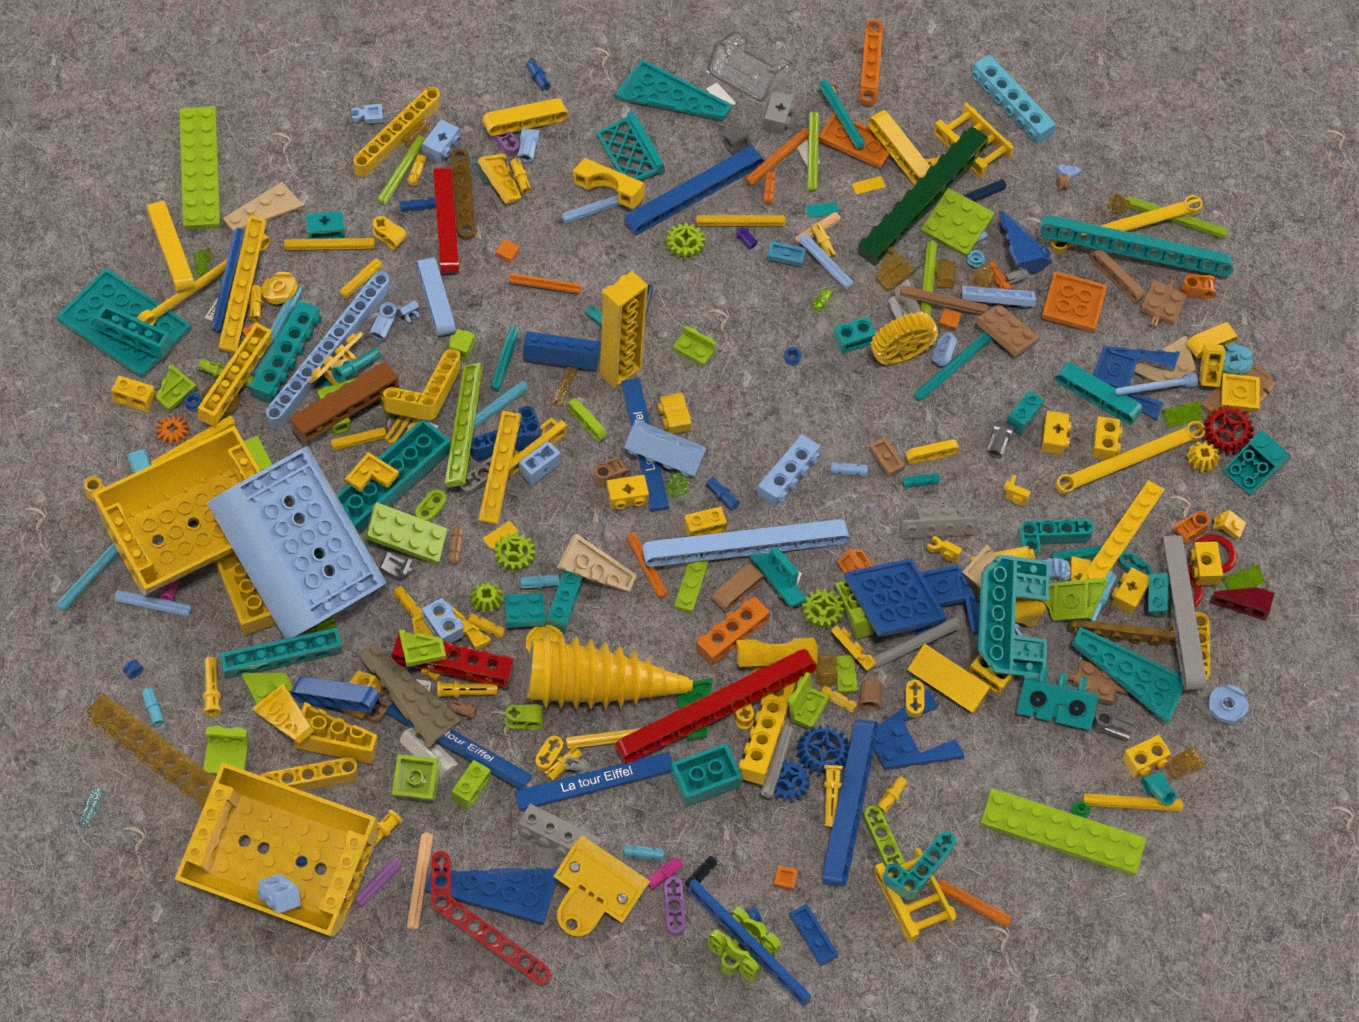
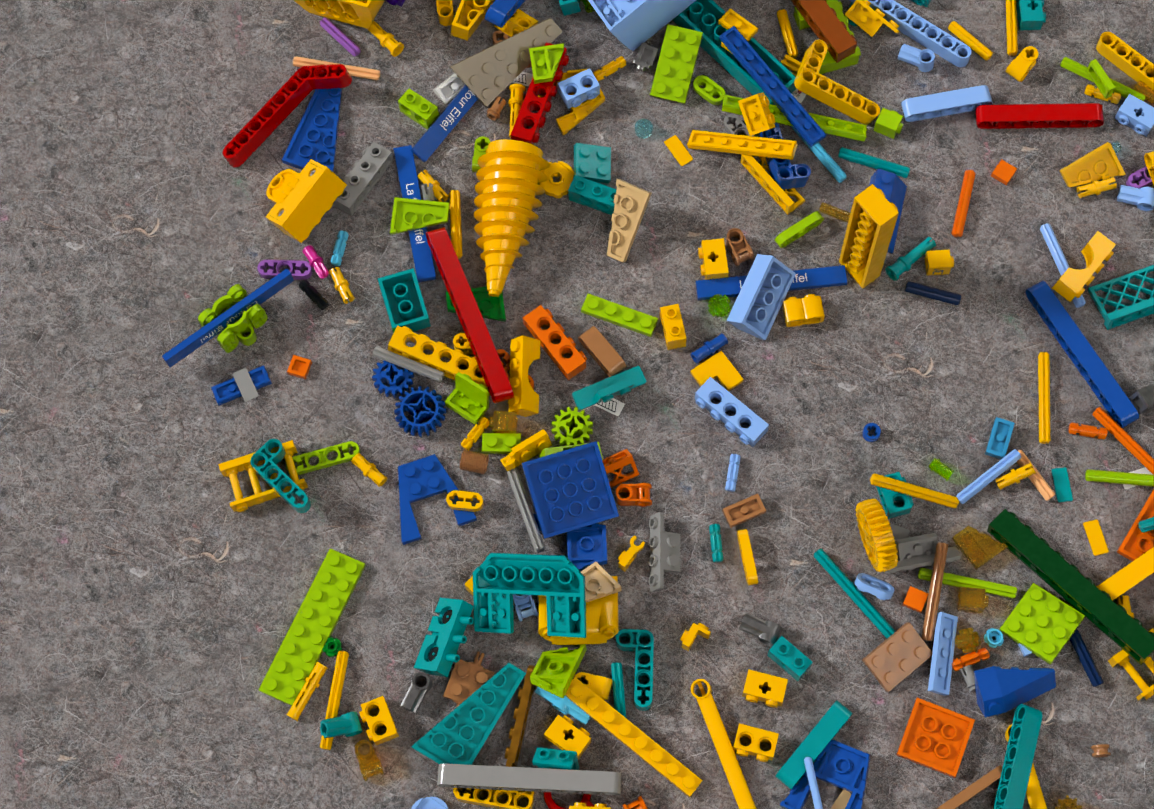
camera: 105 degrees right, 10 degrees up
teal pin [332,347,381,383] -> none
lime brick [392,754,442,802] -> none
light blue tile [396,300,419,323] -> none
blue axle [400,197,436,212] -> none
medium nougat axle [448,528,463,564] -> none
pearl gold plate [451,148,476,240] -> none
yellow axle [468,614,505,638] -> none
lime gear [470,581,503,615] -> none
lime gear [493,532,536,573] -> none
light blue brick [519,441,561,486] -> none
medium azure axle [520,574,559,589] -> none
yellow beam [535,736,563,772] -> none
orange axle [627,532,668,599] -> none
light blue beam [642,519,850,567] -> none
lime gear [666,222,706,260] -> none
lime bracket [672,325,716,367] -> none
dark purple pin [736,226,758,249] -> none
blue bush [745,905,762,922] -> none
blue beam [823,720,879,886] -> none
yellow pin [824,765,843,827] -> none
yellow brick [907,643,992,713] -> none
orange axle [938,879,1012,927] -> none
light blue gear [1042,557,1071,583] -> none
light blue tile [1056,164,1081,181] -> none
teal beam [1118,551,1153,576] -> none
none -> light grey sticker [233,368,259,402]
none -> yellow pin [286,662,328,721]
none -> yellow pin [329,267,355,304]
none -> lime wing [390,197,450,235]
none -> orange piece [615,483,652,507]
none -> clear light blue tile [635,119,653,139]
none -> yellow tile [690,350,744,391]
none -> blue tile [719,26,826,147]
none -> yellow bracket [738,92,775,136]
none -> yellow axle [870,474,959,508]
none -> lime tile [1087,59,1116,99]

